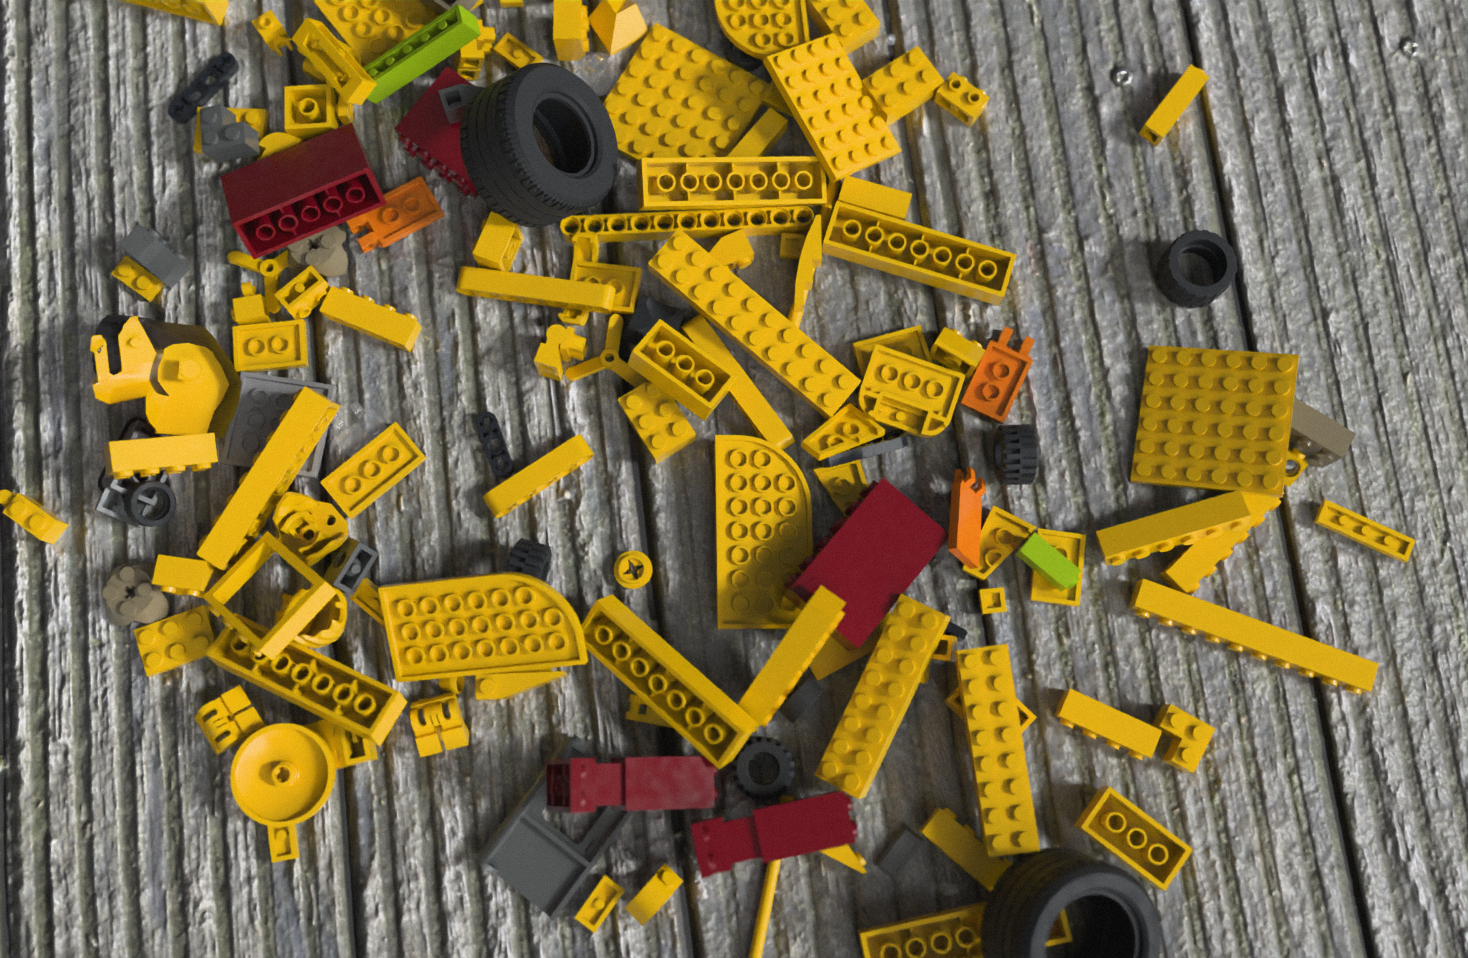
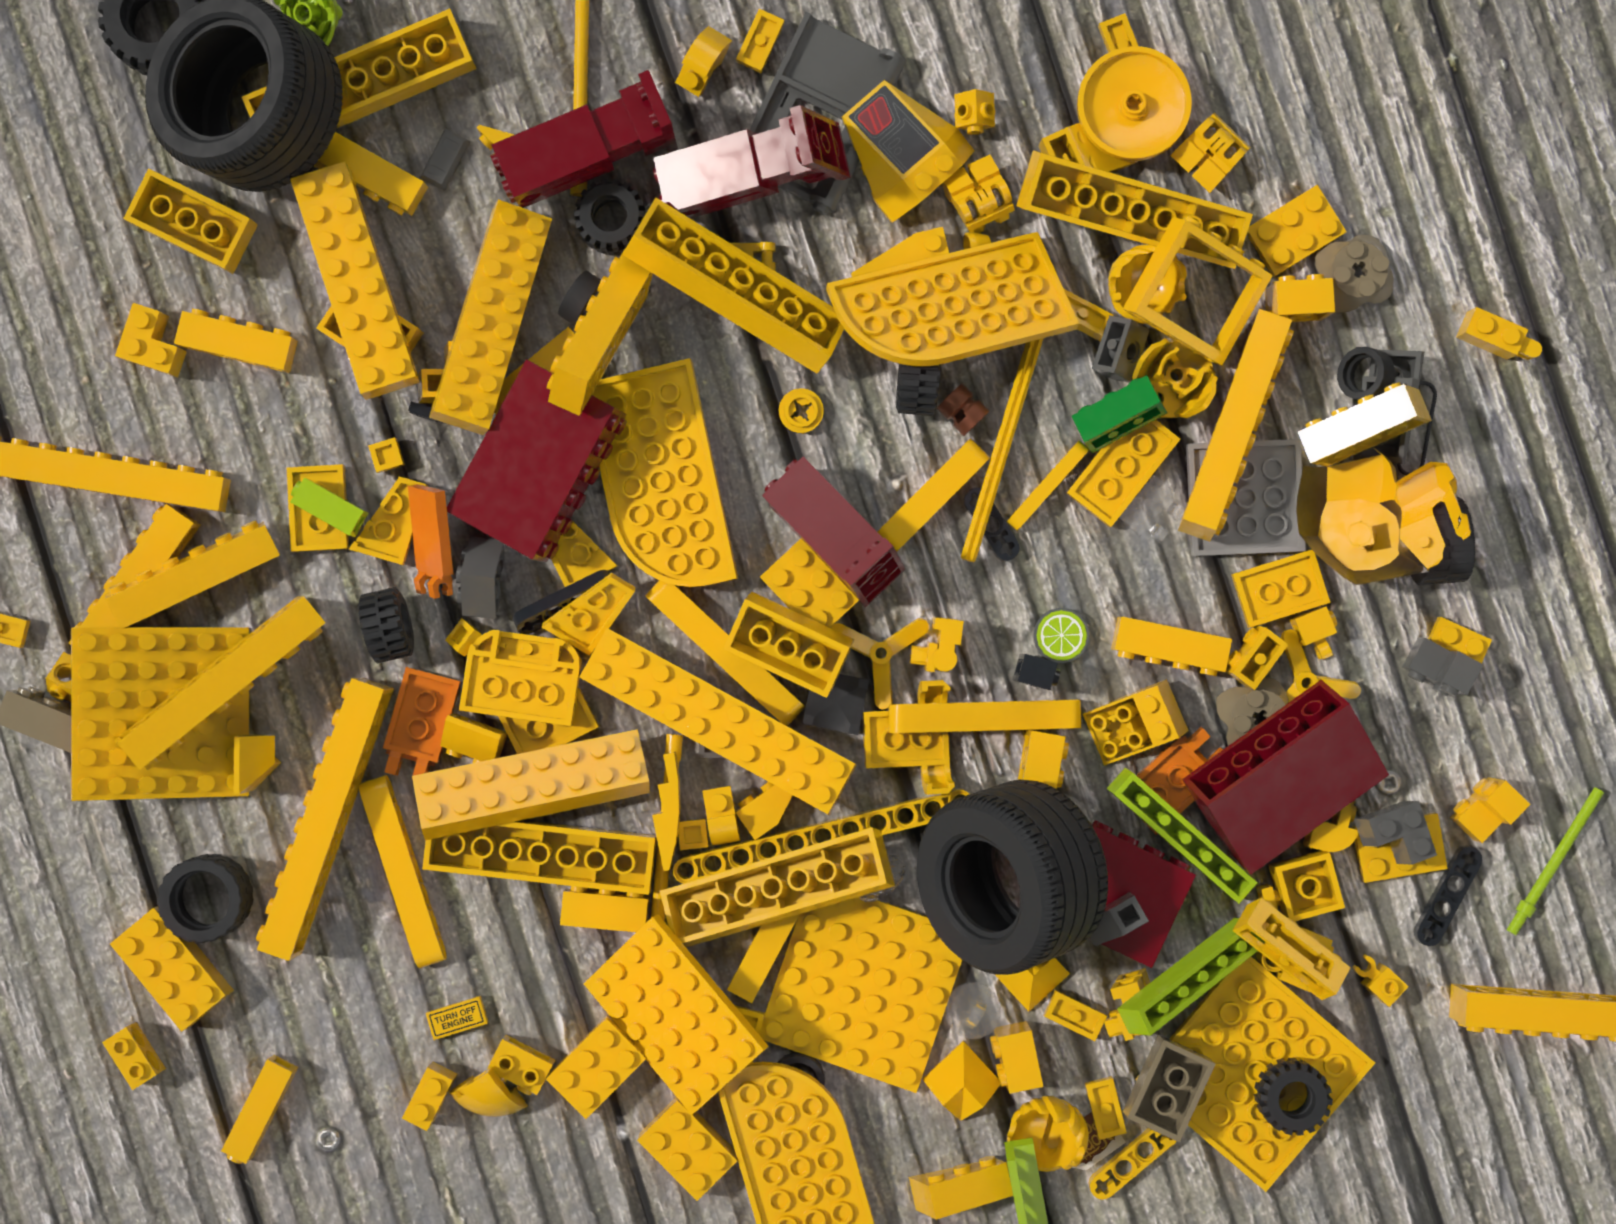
camera: 170 degrees right, 10 degrees up
none -> yellow brick [102,1022,166,1090]
none -> yellow brick [110,906,234,1032]
none -> yellow brick [114,596,325,770]
none -> yellow slope [234,735,281,794]
none -> yellow brick [256,678,394,961]
none -> yellow beam [359,775,447,969]
none -> yellow brick [402,1061,458,1131]
none -> yellow brick [412,729,650,840]
none -> yellow tile [425,995,489,1040]
none -> yellow plate [445,618,482,657]
none -> yellow brick [449,1066,528,1117]
none -> dark grey brick [456,536,505,619]
none -> yellow brick [702,785,741,846]
none -> dark red brick [762,456,906,607]
none -> yellow wedge [842,80,975,223]
none -> copper wheel [936,383,990,436]
none -> yellow brick [954,89,995,135]
none -> yellow axle [961,338,1044,562]
none -> yellow beam [1006,440,1089,530]
none -> black brick [1012,654,1061,690]
none -> lime tile [1033,608,1090,664]
none -> green brick [1072,375,1167,453]
none -> yellow slope [1083,679,1189,766]
none -> lime brick [1106,768,1258,904]
none -> yellow brick [1450,777,1531,843]
none -> lime bar [1506,787,1604,936]

